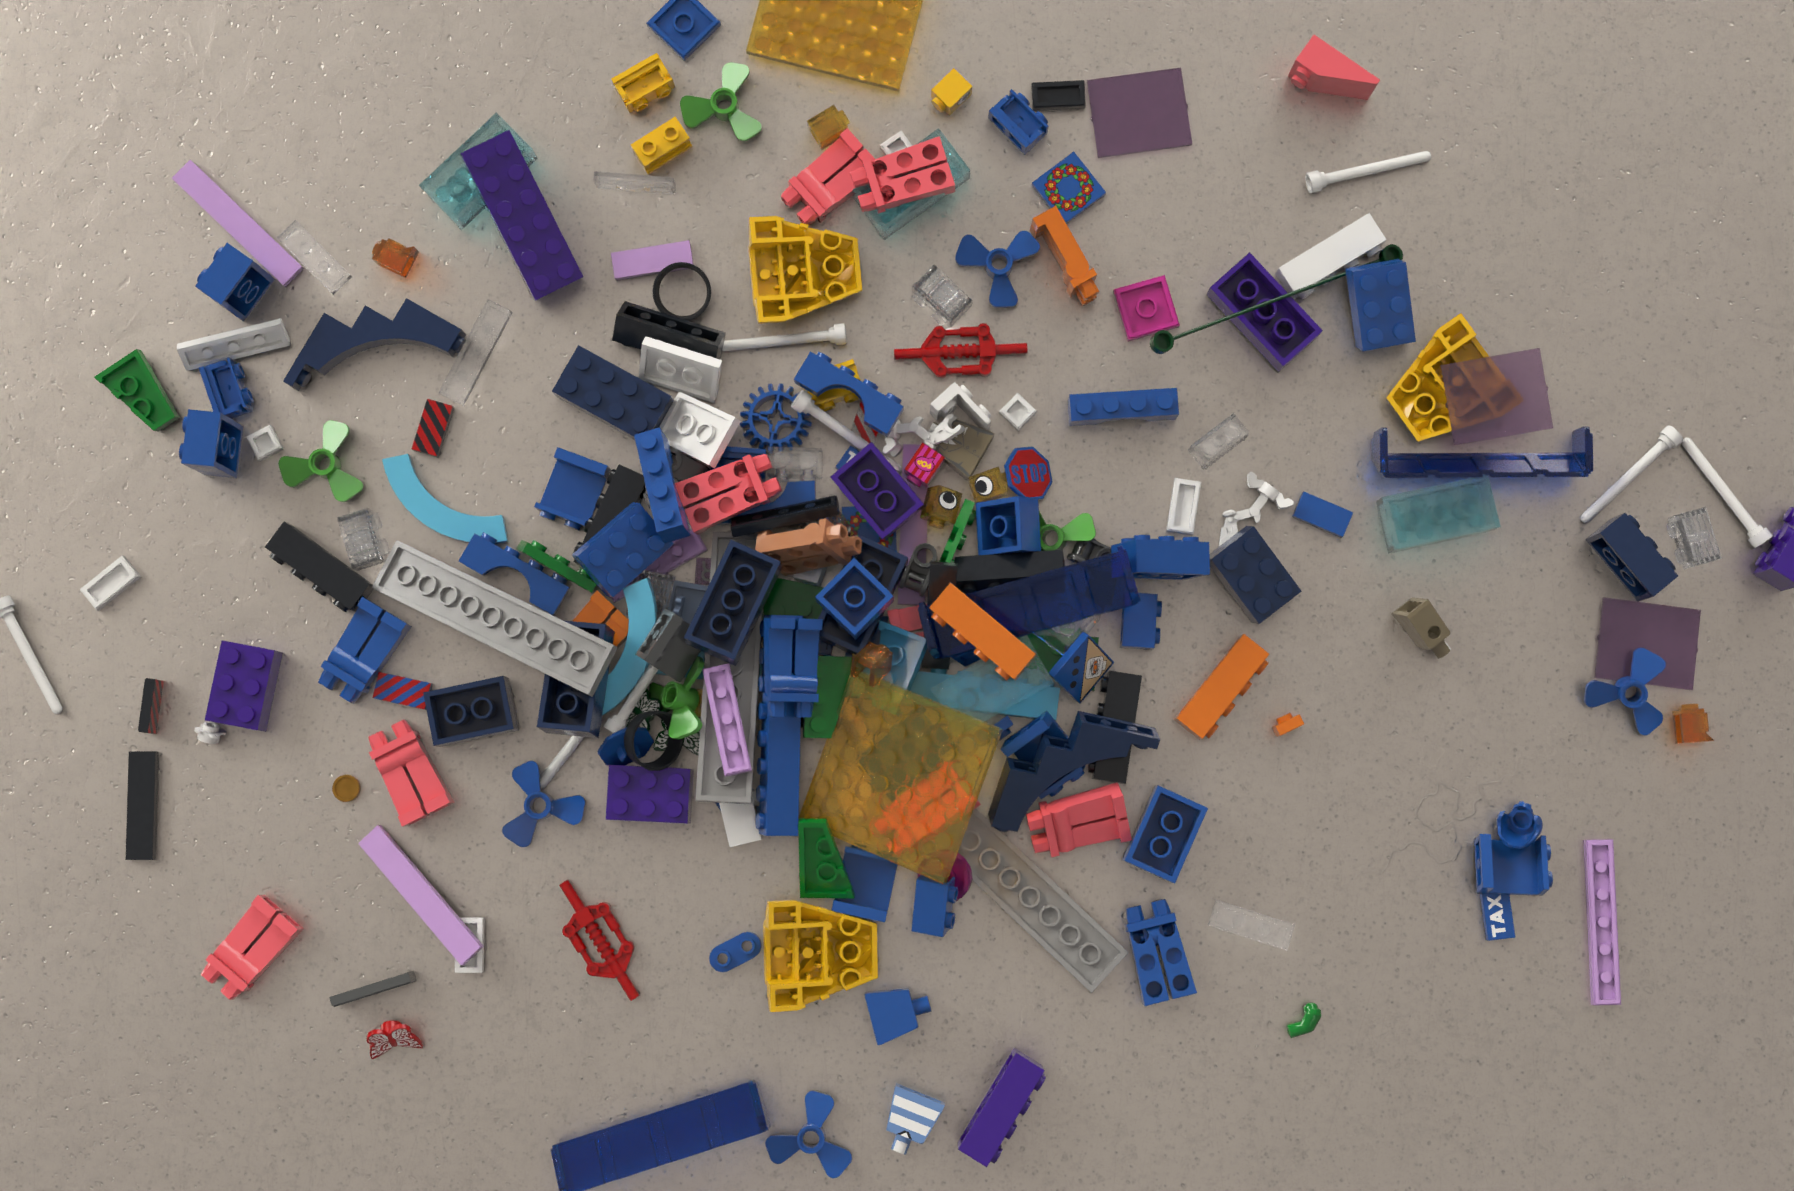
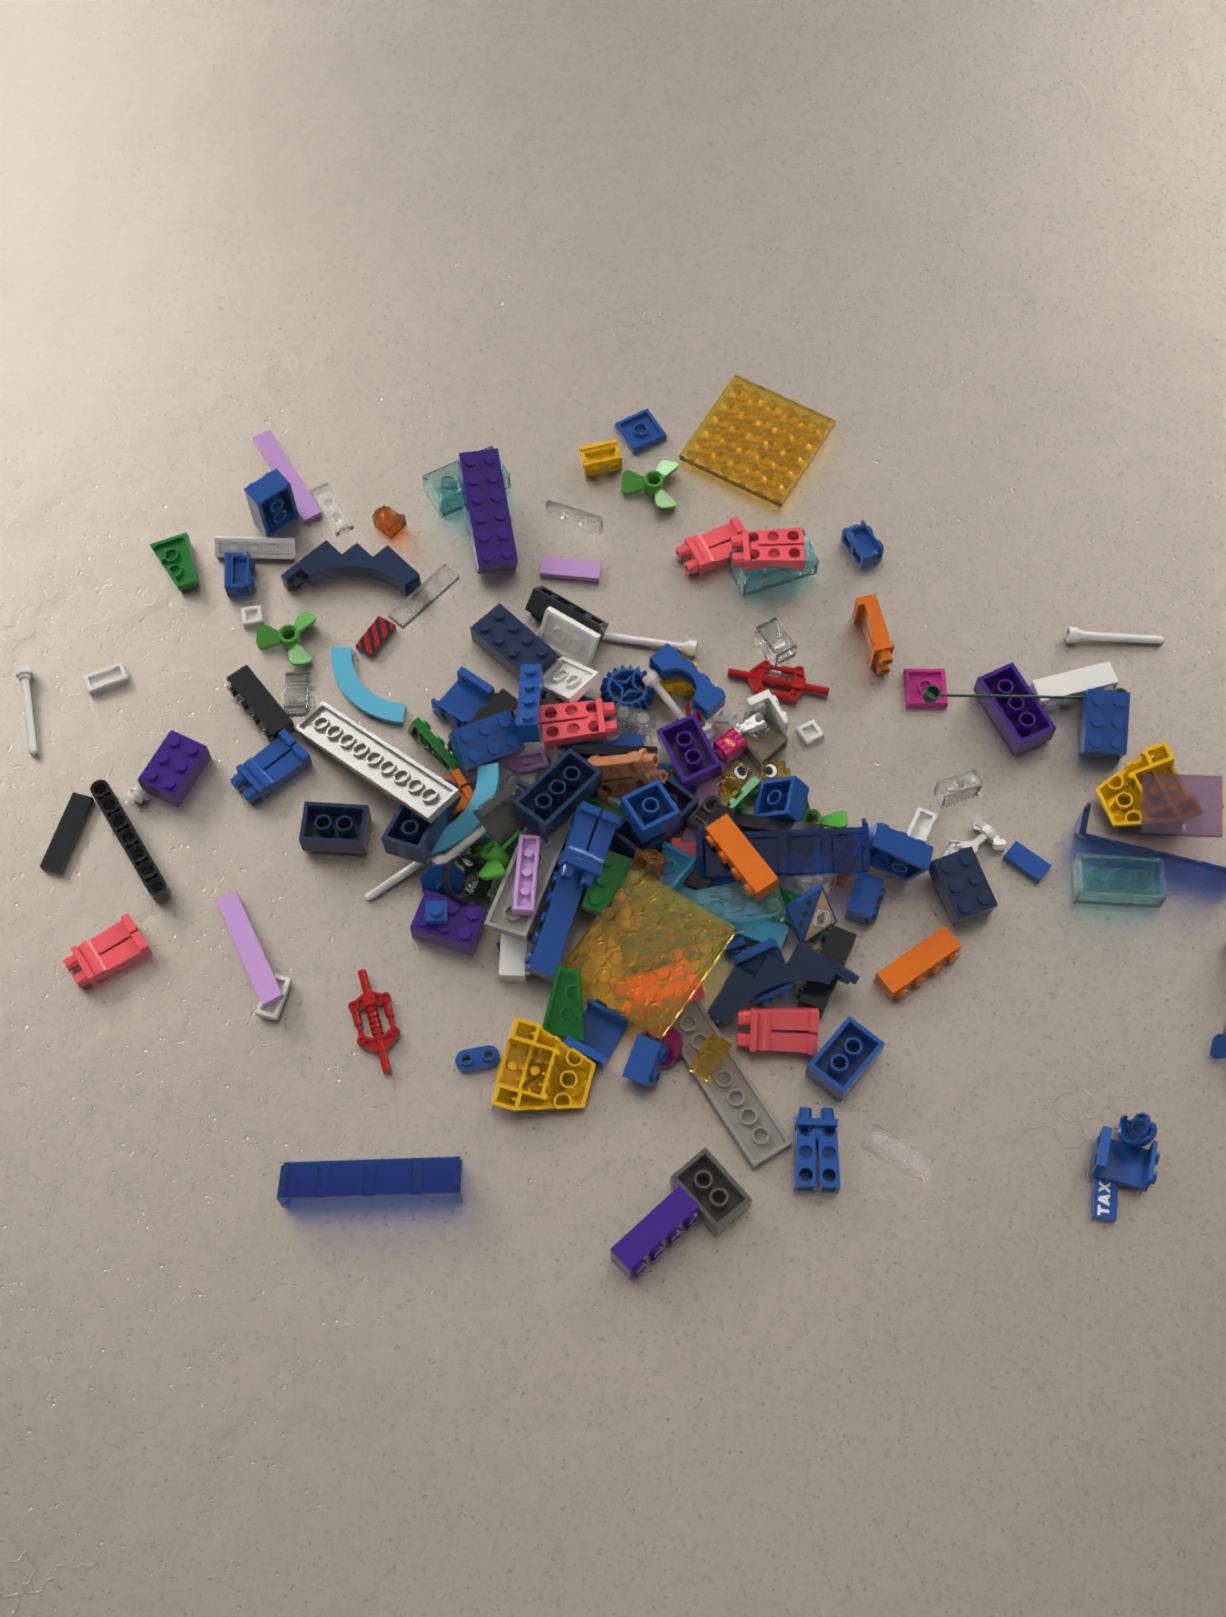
camera: 10 degrees right, 20 degrees down
black tile [138,678,164,734] -> none
blue brick [179,409,244,478] -> none
dark grey tile [329,971,416,1007] -> none
pearl gold piece [332,775,360,802] -> none
red animal [366,1020,423,1059] -> none
coral hips [368,719,455,827] -> none
tile [373,672,433,710] -> none
blue arch [459,532,570,616] -> none
blue piece [502,761,586,847] -> none
yellow hinge [631,116,693,175] -> none
black tyre [652,262,711,321] -> none
yellow wedge [748,216,862,324] -> none
blue piece [765,1091,852,1178] -> none
clear yellow brick [807,105,850,150] -> none
blue torso [864,988,932,1045] -> none
torso [886,1083,945,1155] -> none
yellow brick [931,68,972,116] -> none
blue piece [955,231,1040,308] -> none
piece [1004,447,1053,500] -> none
black tile [1031,80,1086,111] -> none
tile [1032,152,1106,224] -> none
blue arch [1068,388,1179,426] -> none
clear purple piece [1087,67,1192,158] -> none
orange plate [1272,712,1304,737] -> none
green arm [1286,1003,1321,1038] -> none
coral slope [1288,35,1380,100] -> none
dark tan torso [1391,597,1451,659] -> none
lavender tile [1583,839,1621,1005] -> none
none -> black beam [90,780,171,904]
none -> blue plate [425,900,448,925]
none -> dark grey brick [670,1147,752,1236]
none -> clear yellow slope [689,1033,732,1082]

